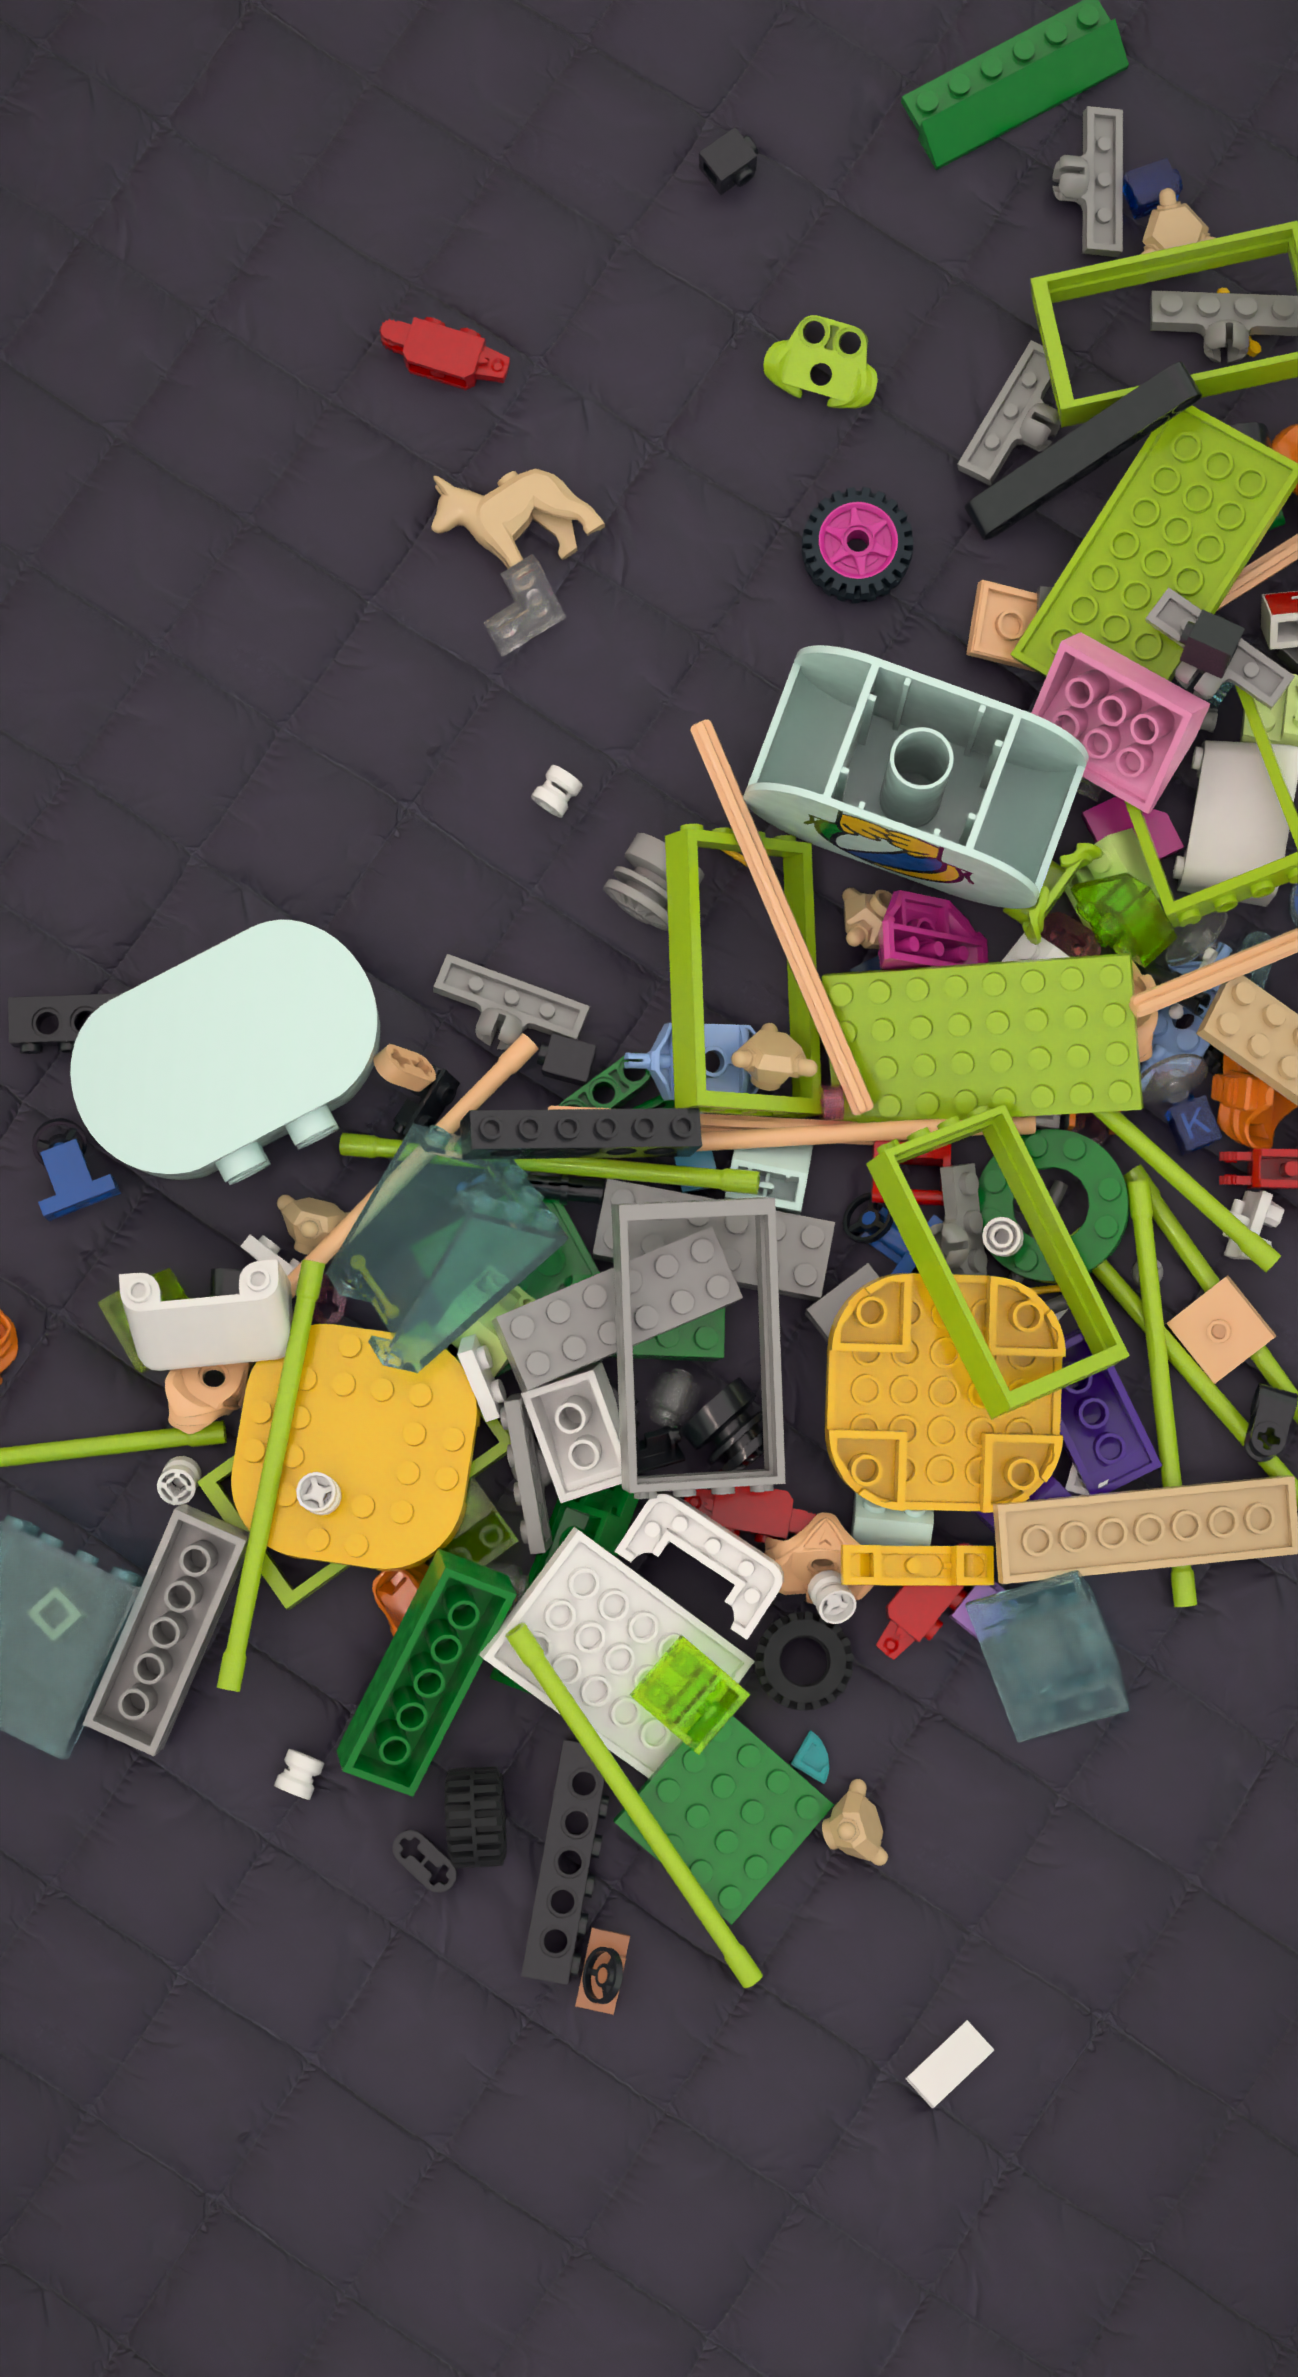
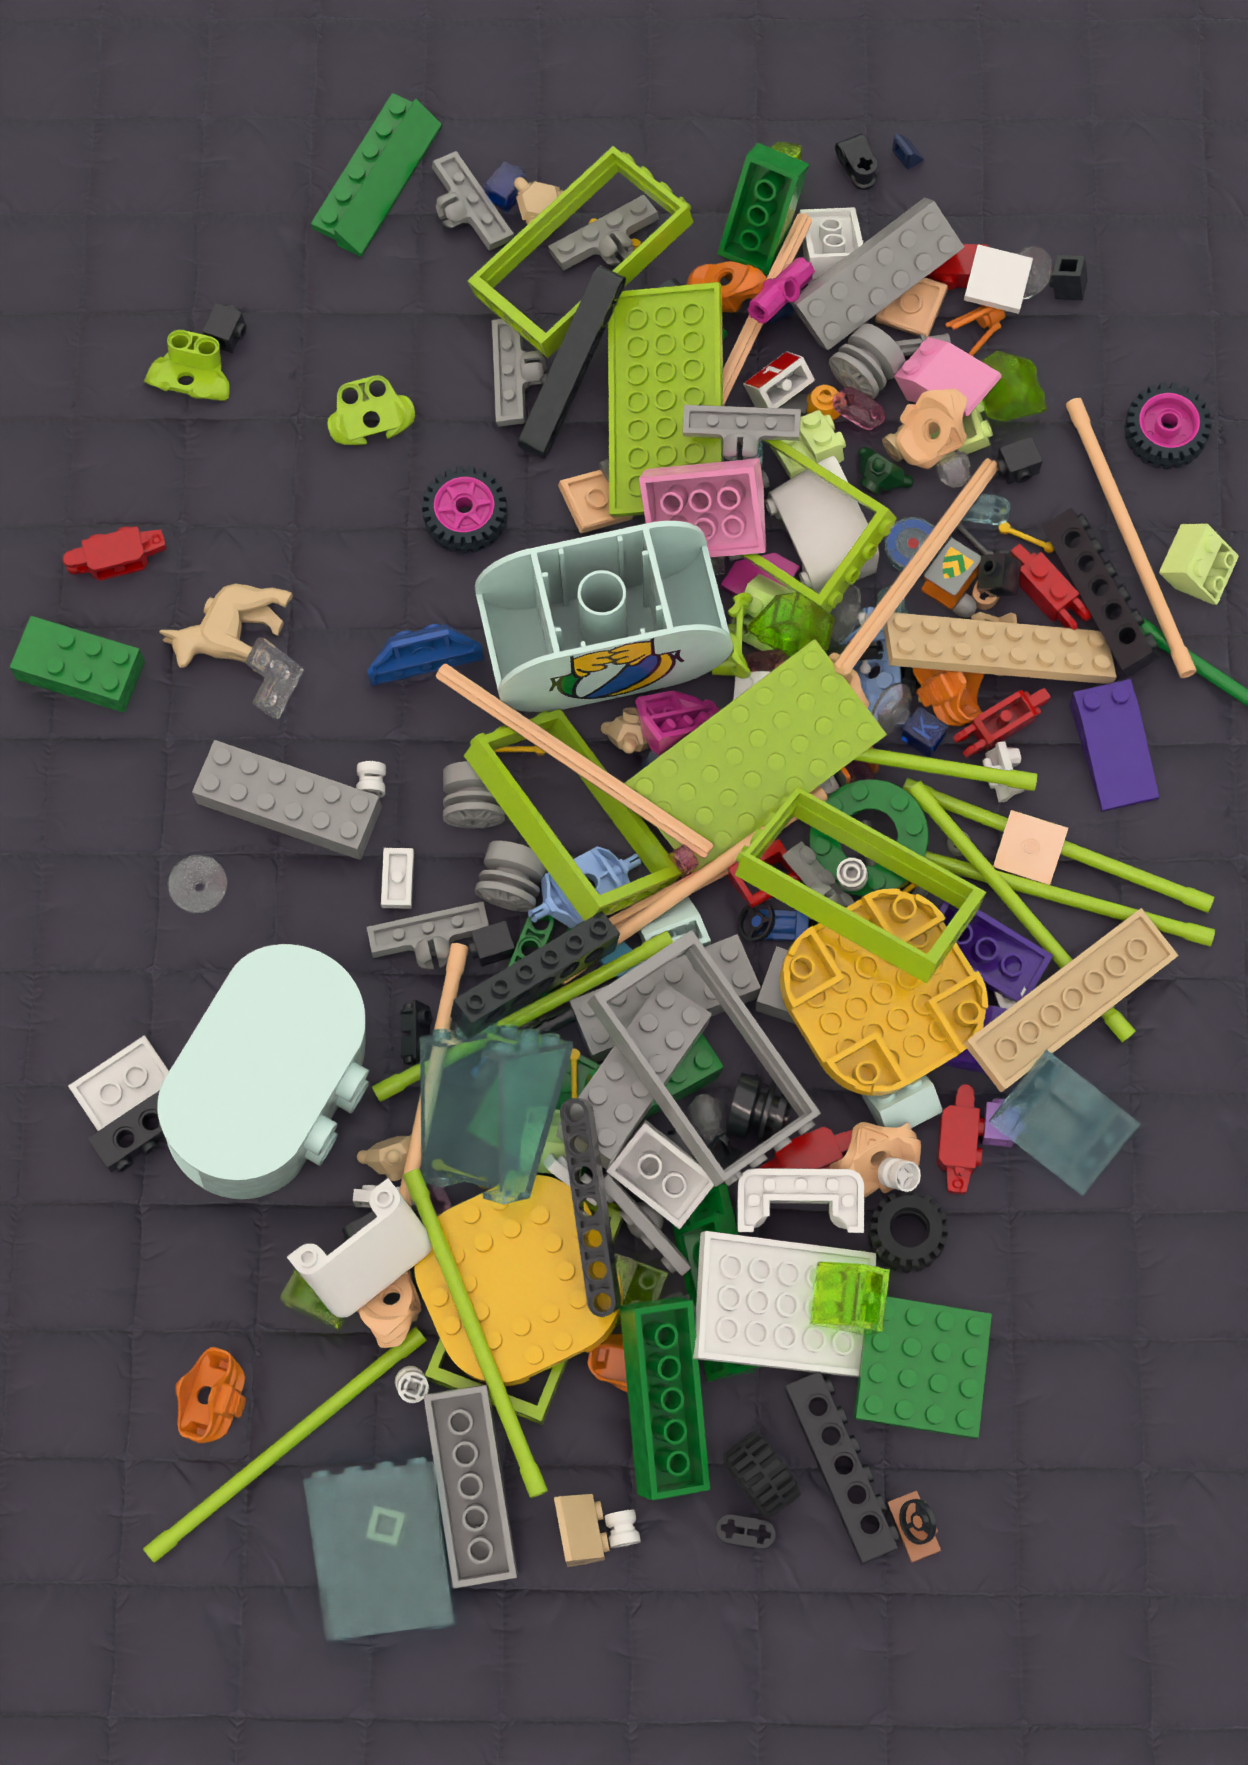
camera: 30 degrees left, 10 degrees down
blue piece [32,1118,121,1221] -> none
white wheel [296,1472,342,1516] -> none
light nougat beam [373,1044,436,1092] -> none
lime piece [505,1623,763,1988] -> none
tan rock [731,1023,818,1091] -> none
teal tile [790,1730,829,1784] -> none
tan rock [822,1779,888,1866] -> none
yellow slope [841,1545,994,1586] -> none
white slope [906,2020,994,2109] -> none
black brick [1179,609,1245,679] -> none
black piece [1244,1383,1298,1463] -> none
none -> green brick [10,616,145,713]
none -> white tile [68,1035,169,1131]
none -> lime piece [144,330,230,401]
none -> clear dish [168,855,228,913]
none -> light grey brick [192,740,382,860]
none -> blue wedge [367,624,484,686]
none -> white plate [381,848,414,909]
none -> light grey wheel [475,841,547,912]
none -> tan slope [554,1494,610,1567]
none -> black beam [560,1098,621,1317]
none -> yellow hinge [568,1049,580,1098]

